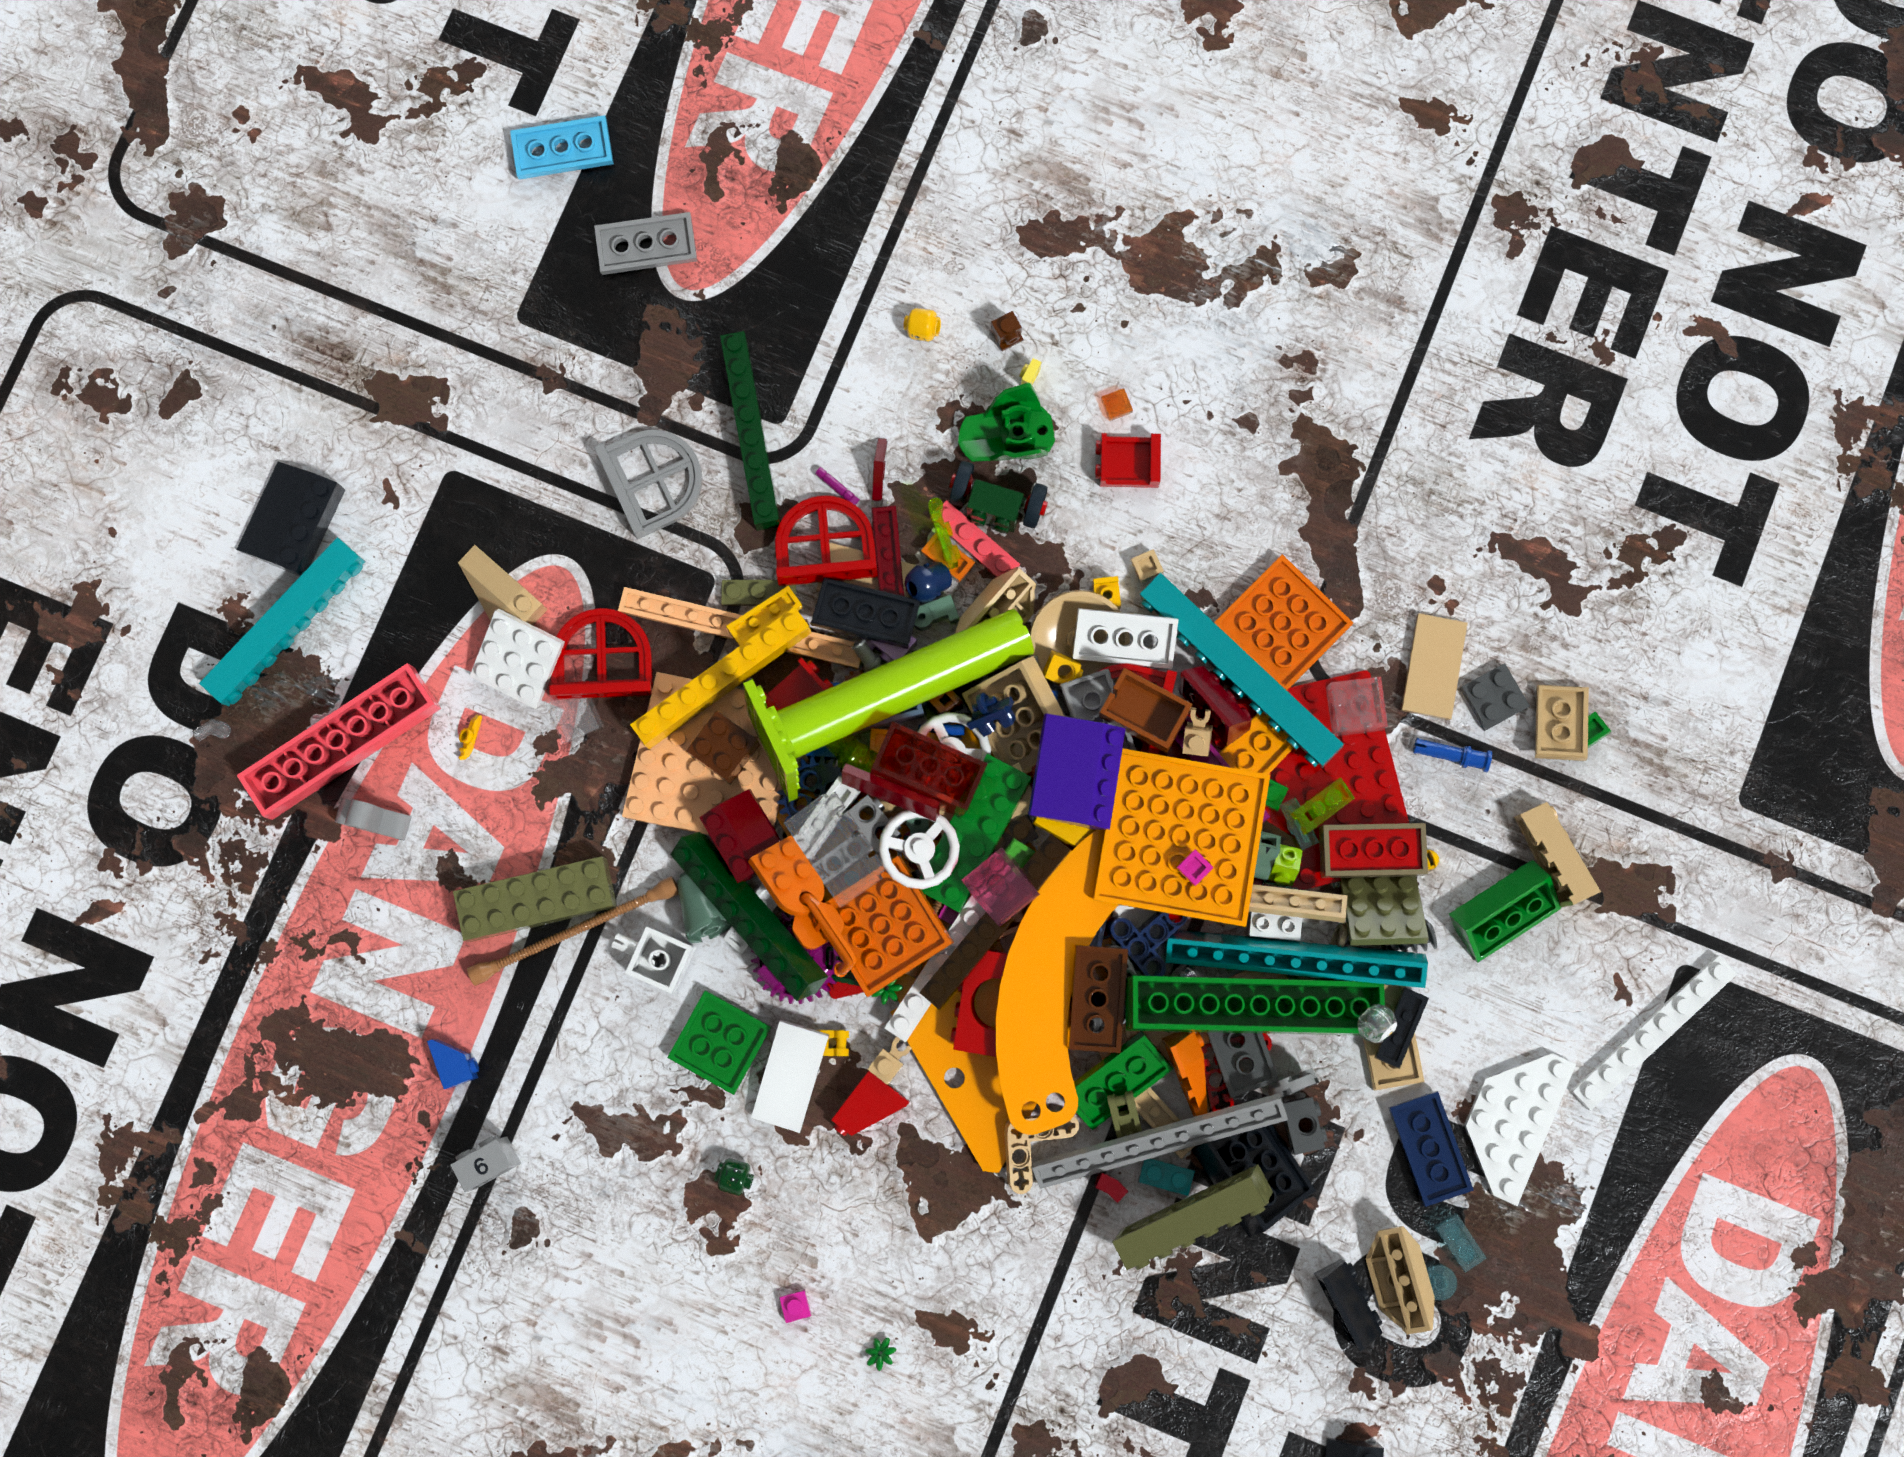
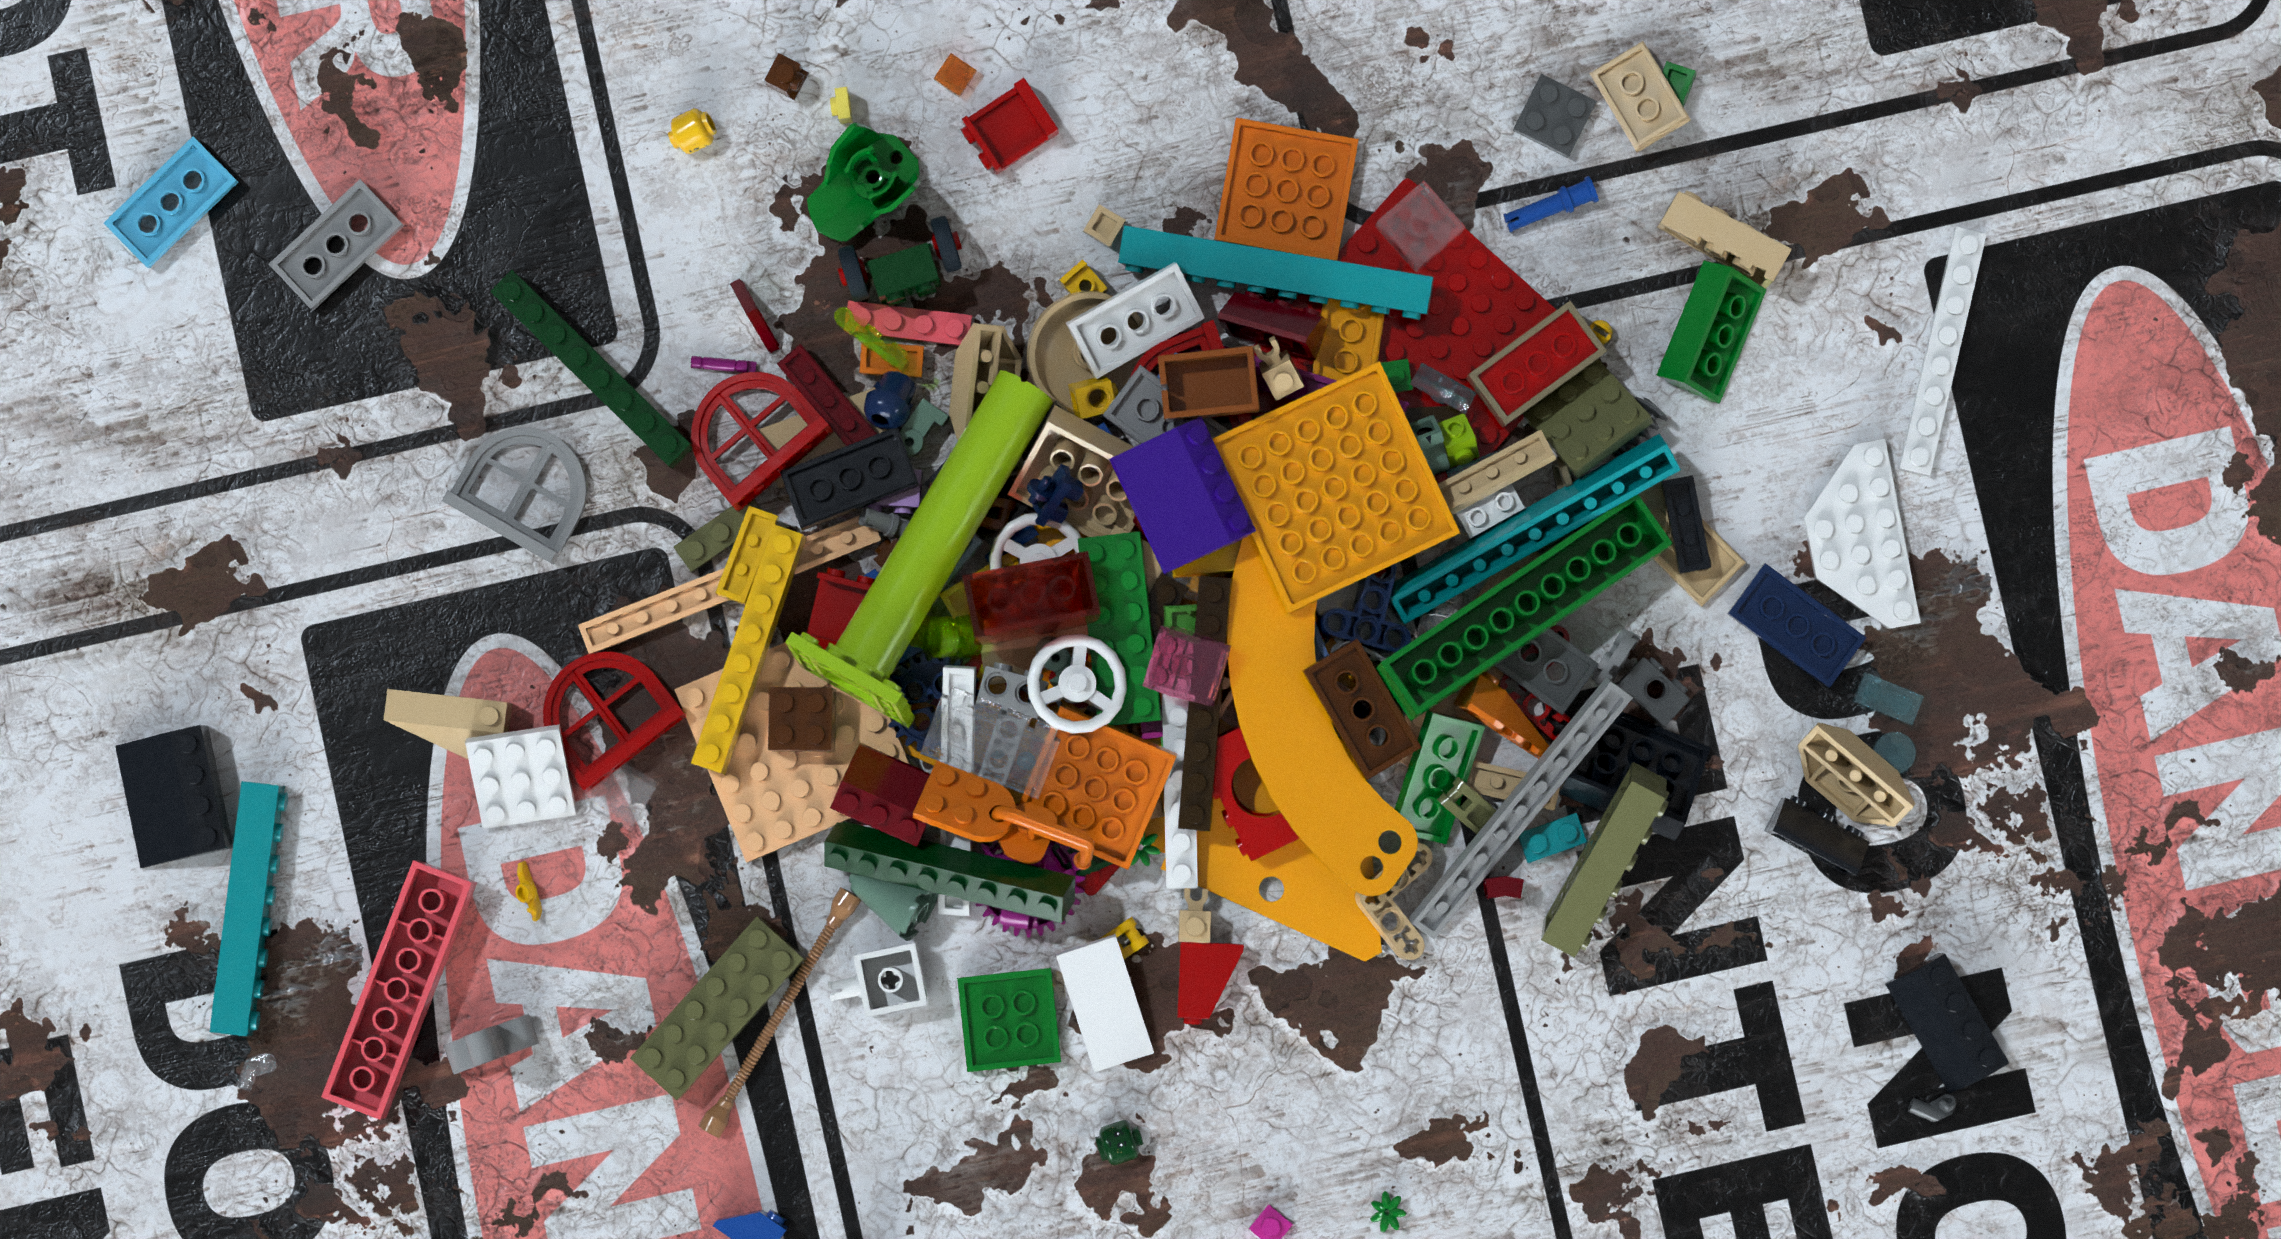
camera: 35 degrees left, 5 degrees up
dark red tile [842,764,940,822] -> none
dark pink plate [1176,849,1214,886] -> none
clear neon green plate [1290,777,1355,835] -> none
clear head [1357,1004,1397,1043] -> none
tan tile [1401,613,1468,720] -> none

